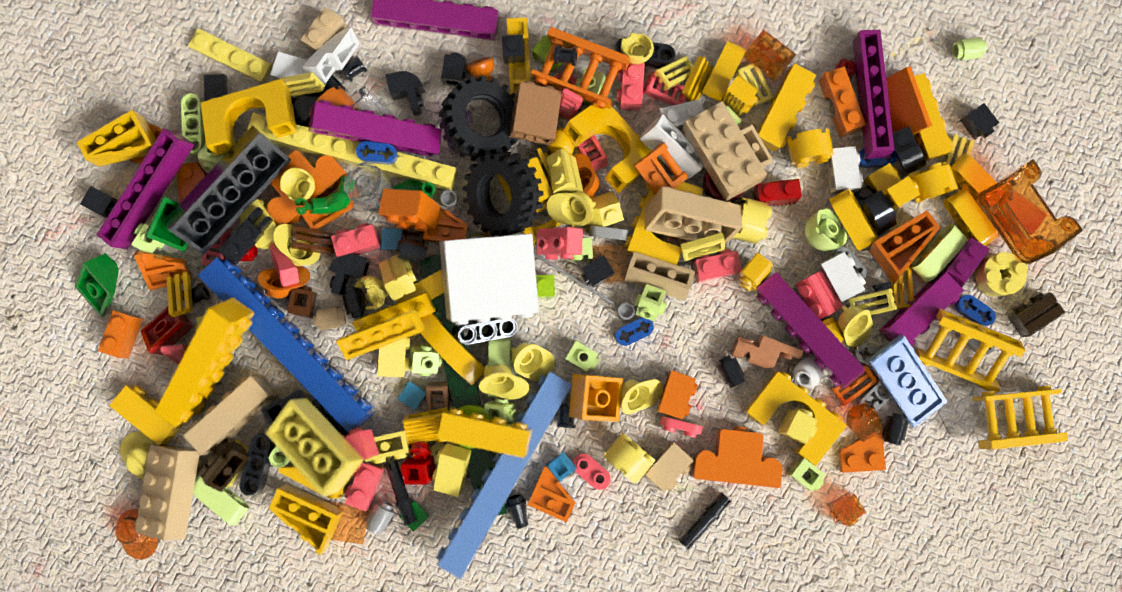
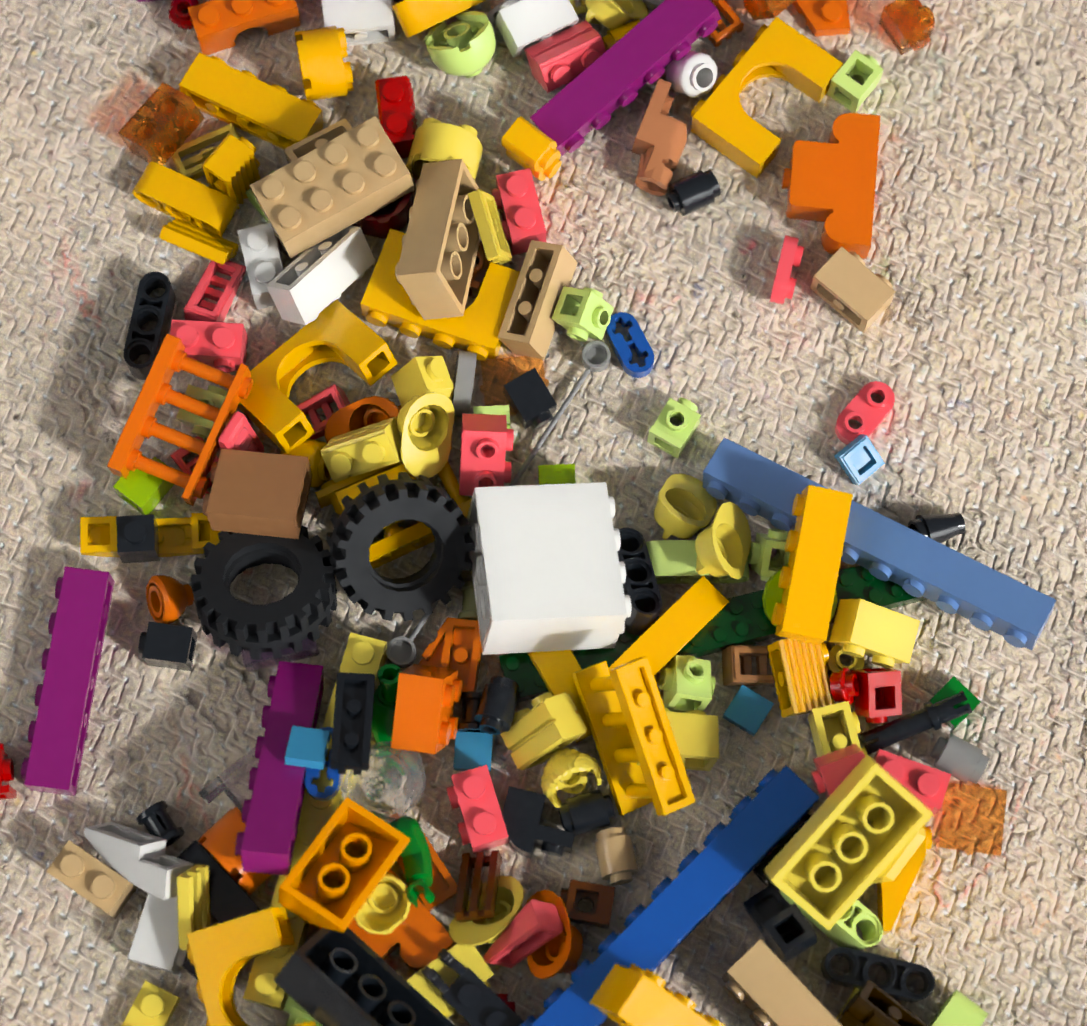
camera: 90 degrees left, 10 degrees down
yellow wedge [269,484,344,555] -> none
black brick [385,71,425,116] -> none
orange wing [527,466,576,523] -> none
black bush [554,45,578,66] -> none
black bush [557,405,576,428] -> none
light orange brick [569,374,623,422] -> none
light yellow brick [603,432,655,484] -> none
light yellow hair [621,33,654,65] -> none
light yellow piece [621,379,663,415] -> none
orange plate [633,142,688,195] -> none
light yellow tile [654,56,693,91] -> none
orange brick [656,370,698,420] -> none
black pin [679,492,732,550] -> none
light yellow brick [777,408,818,444] -> none
none -> light orange slope [278,797,410,933]
none -> dark azure tile [285,726,330,770]
none -> black hinge [330,672,375,775]

